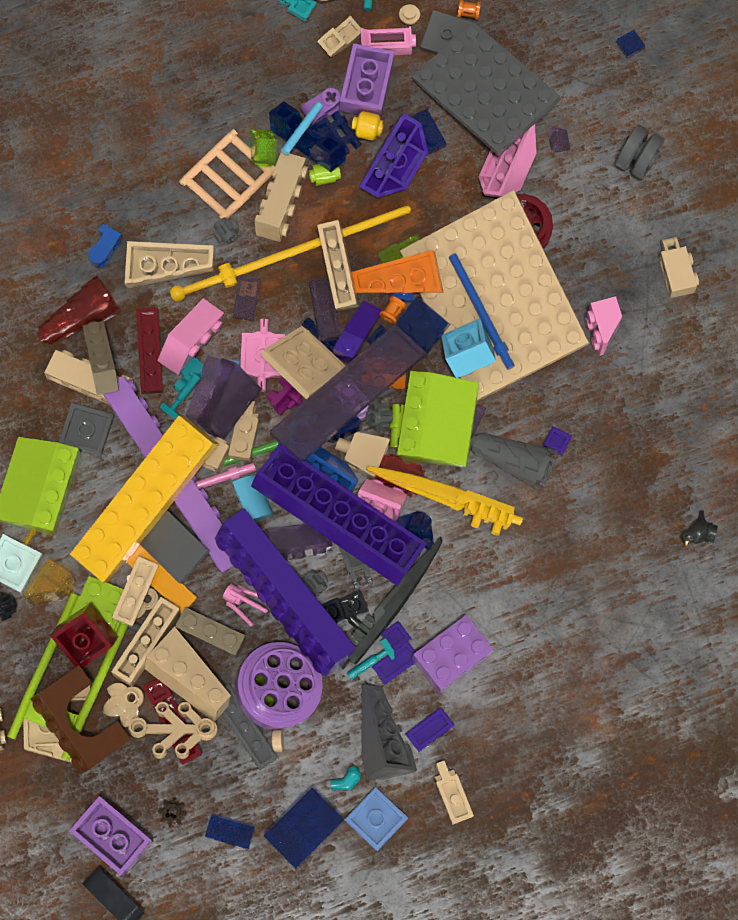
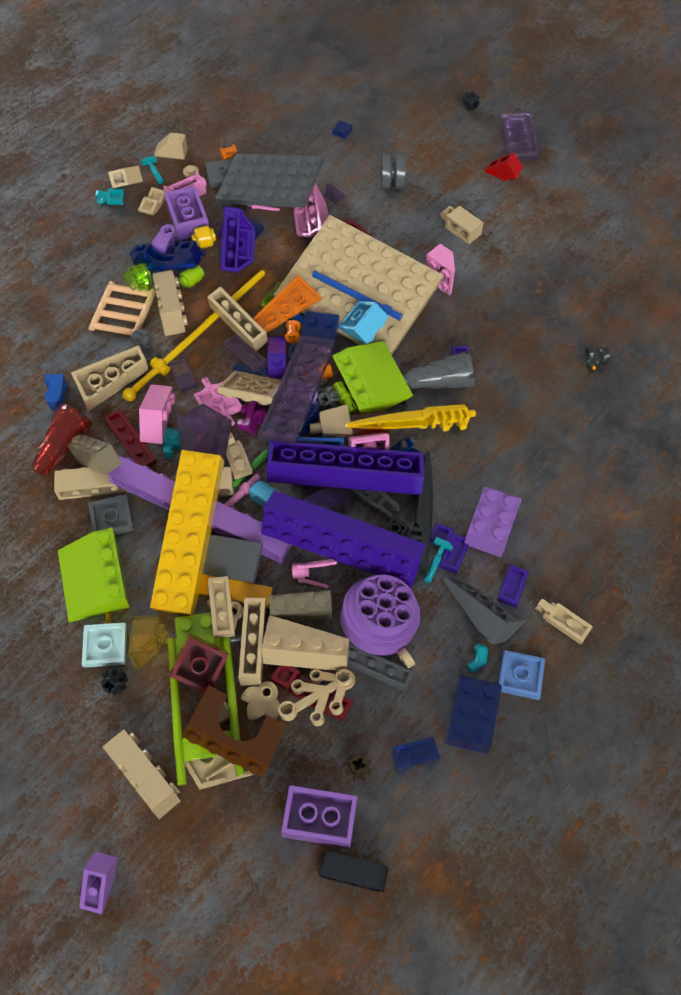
camera: 30 degrees left, 15 degrees down
teal piece [160,372,201,418] -> none
medium azure bar [281,102,323,155] -> none

